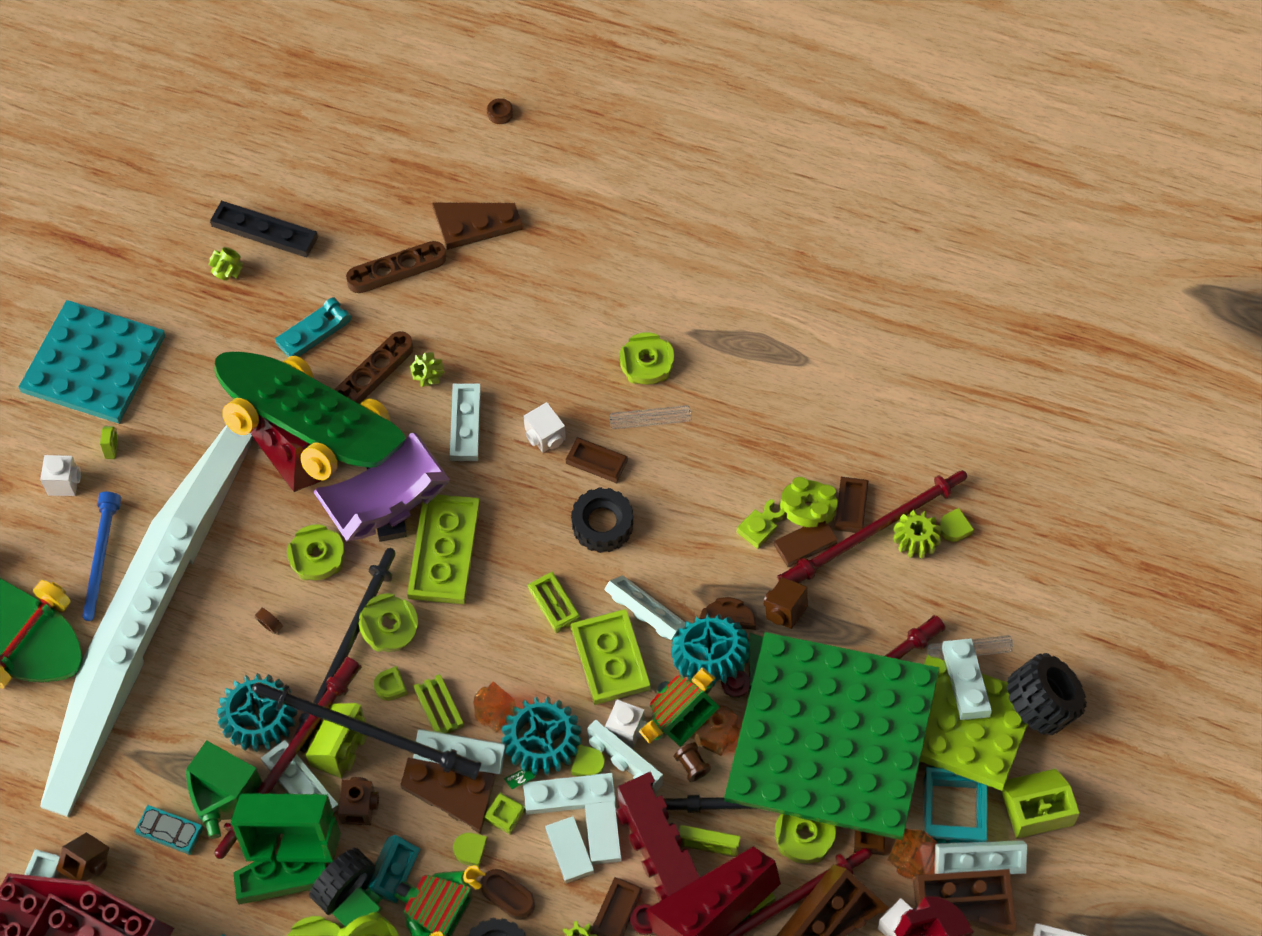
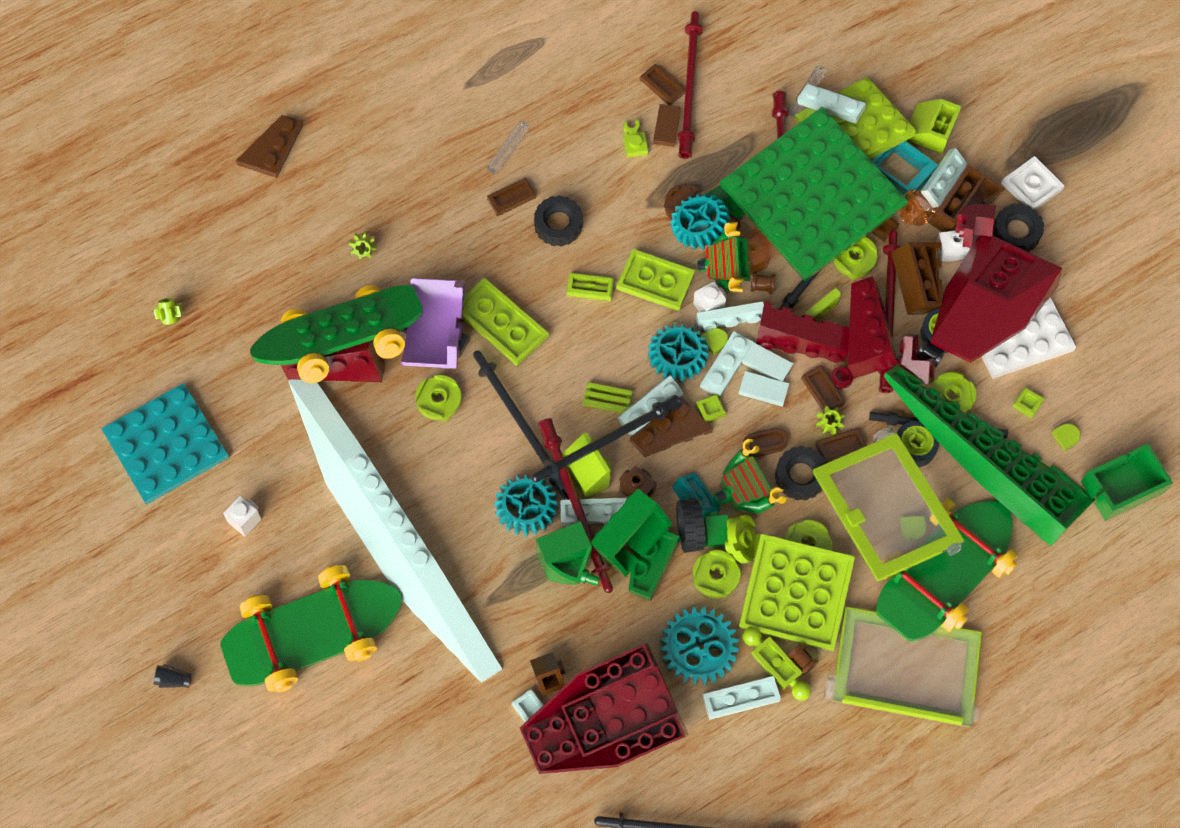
camera: 55 degrees left, 5 degrees up
blue piece [83,491,121,621] -> none
lime tile [100,426,118,459] -> none
tile [134,805,203,855] -> none
black plate [210,200,318,258] -> none
reddish brown tile [255,607,283,634] -> none
teal plate [275,297,352,357] -> none
reddish brown beam [334,331,413,404] -> none
reddish brown beam [346,241,446,293] -> none
lime plate [359,593,418,652] -> none
lime tile [374,666,408,701] -> none
light aqua plate [450,384,481,461] -> none
lime tile [453,832,487,868] -> none
clear orange brick [473,681,516,733] -> none
reddish brown tile [487,98,513,124] -> none
green sticker [503,768,535,789] -> none
white brick [524,402,566,453] -> none
light aqua plate [605,575,686,640] -> none
lime plate [620,332,674,385] -> none
reddish brown brick [763,577,808,629] -> none
lime plate [780,477,838,527] -> none
lime gear [893,510,942,560] -> none
lime tile [939,508,974,542] -> none
black tyre [1007,653,1087,735] -> none

